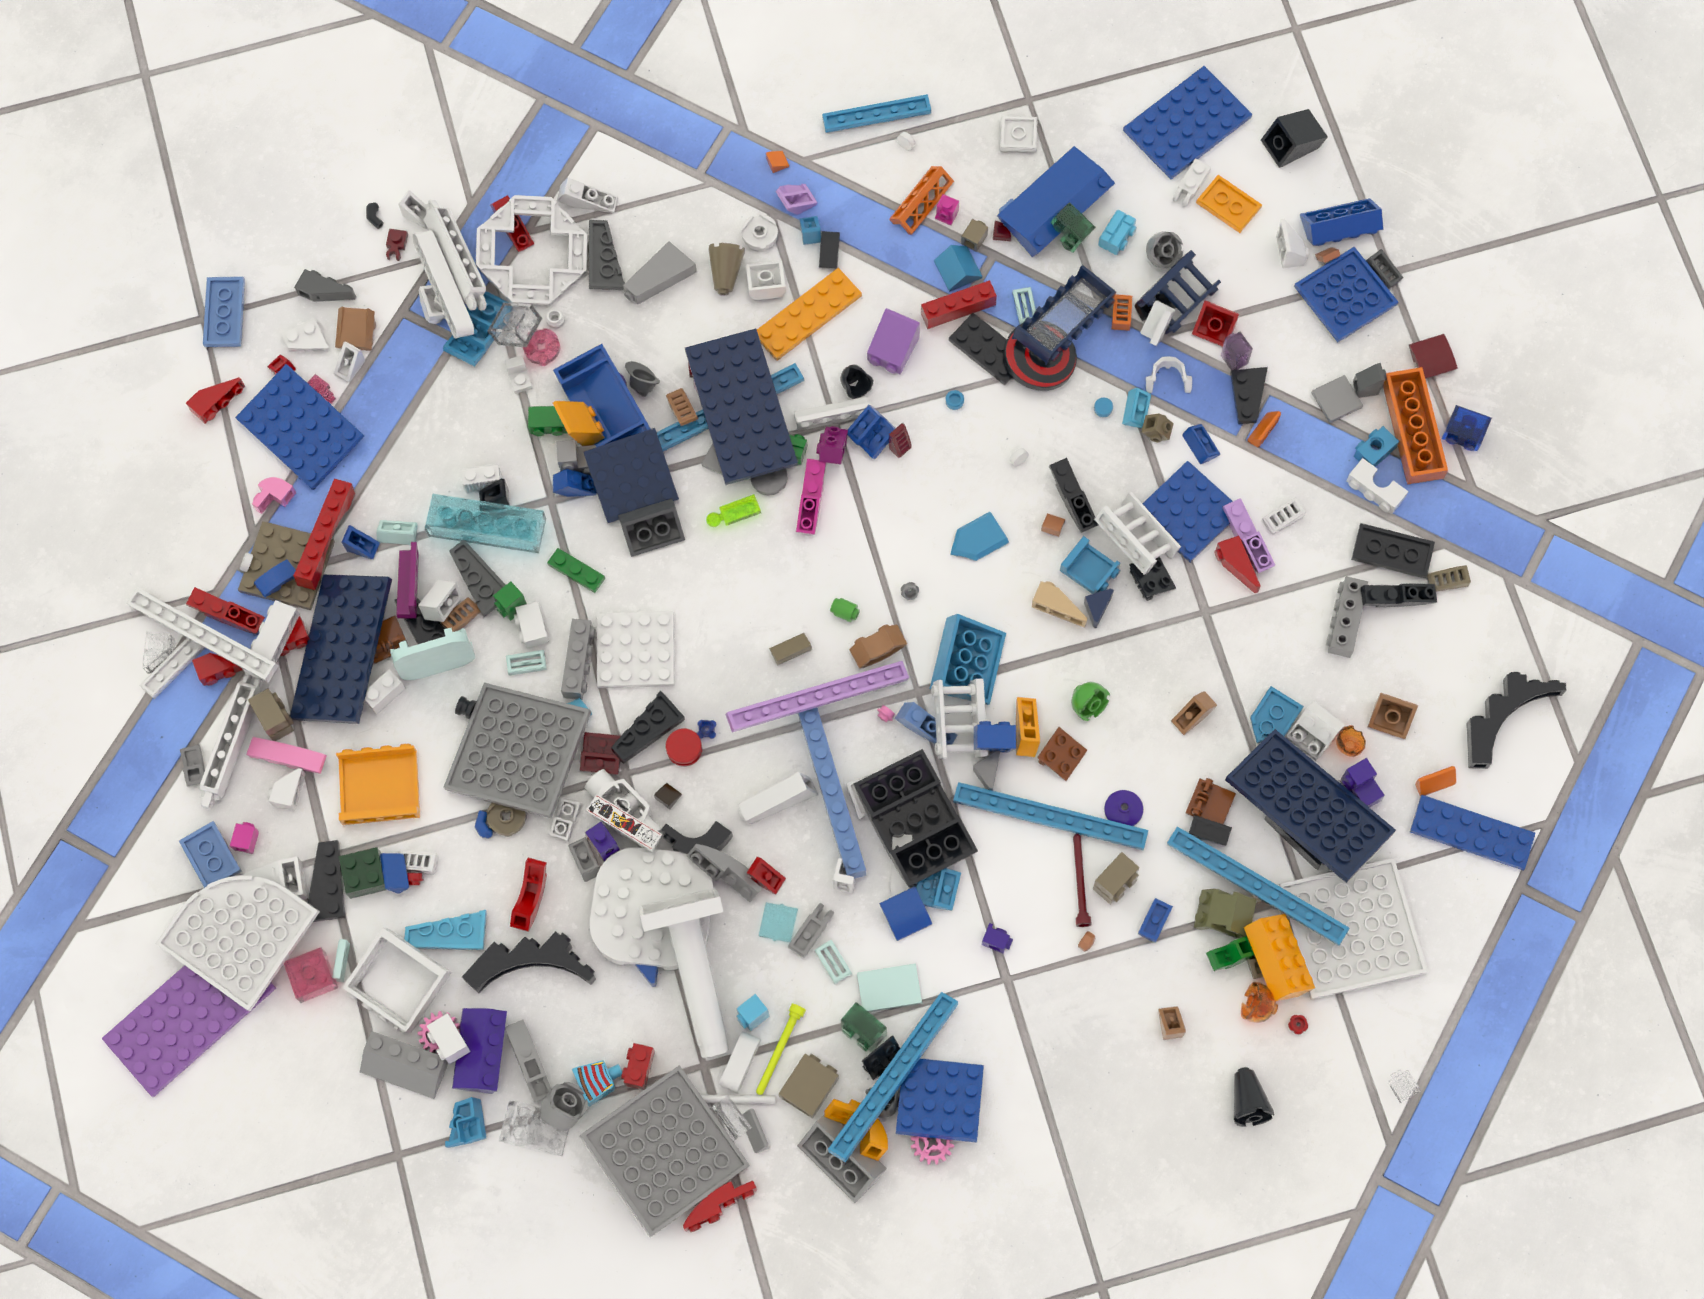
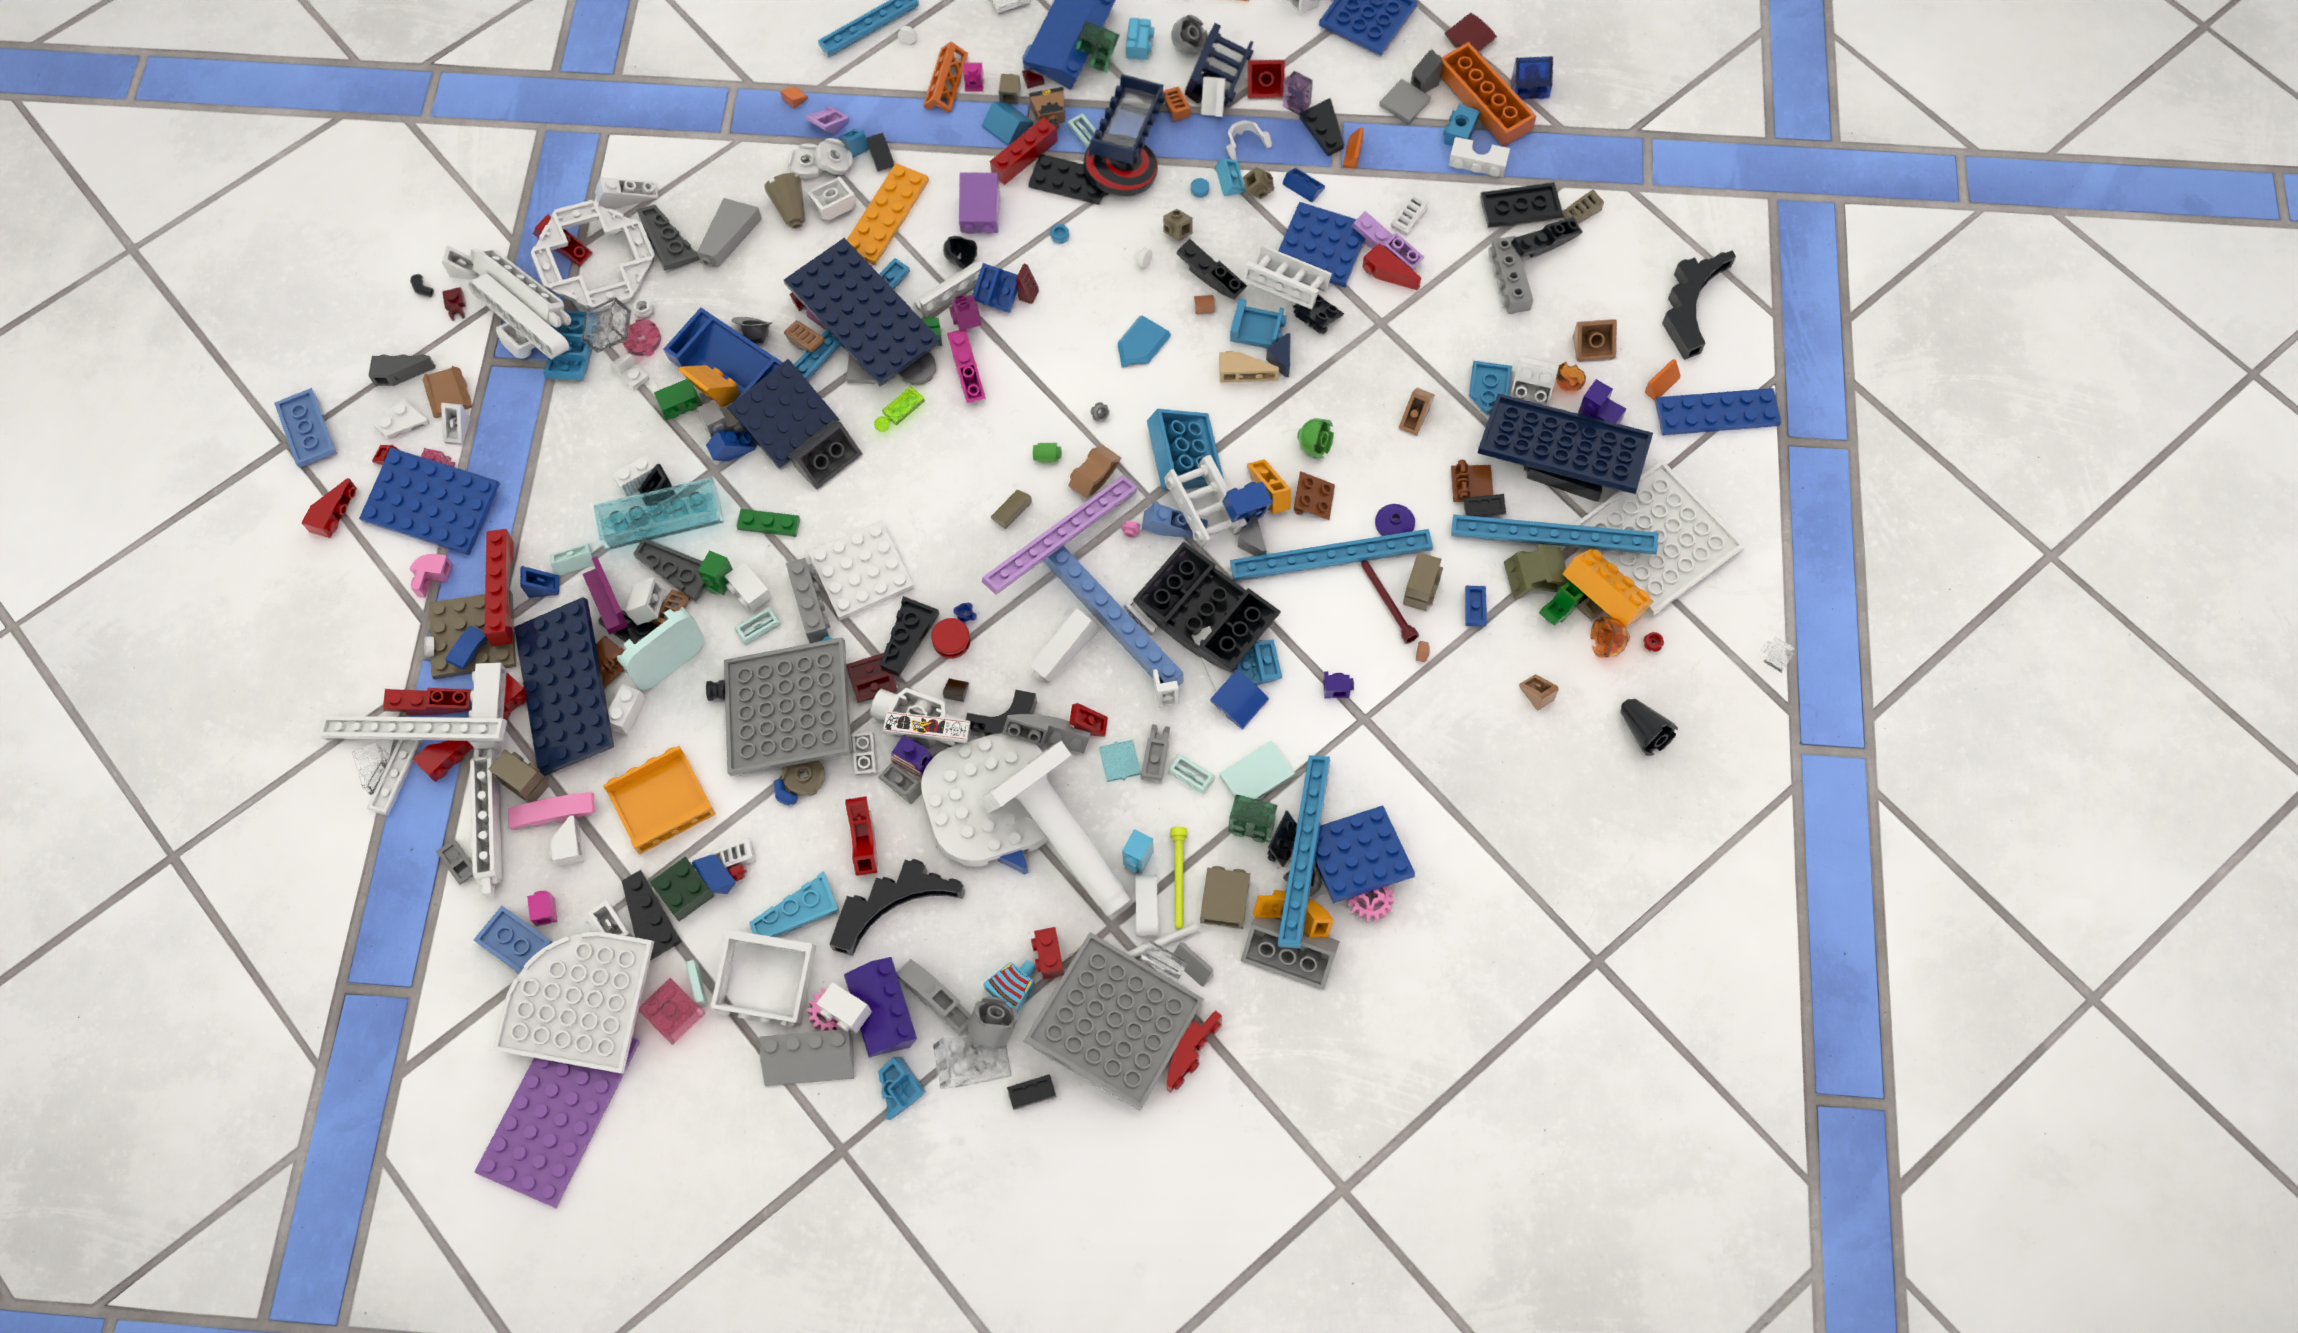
camera: 25 degrees left, 5 degrees down
none -> white plate [815,138,853,175]
none -> black plate [1007,1074,1056,1110]
none -> medium nougat torso [1029,87,1065,130]
none -> dark tan brick [1163,209,1193,241]

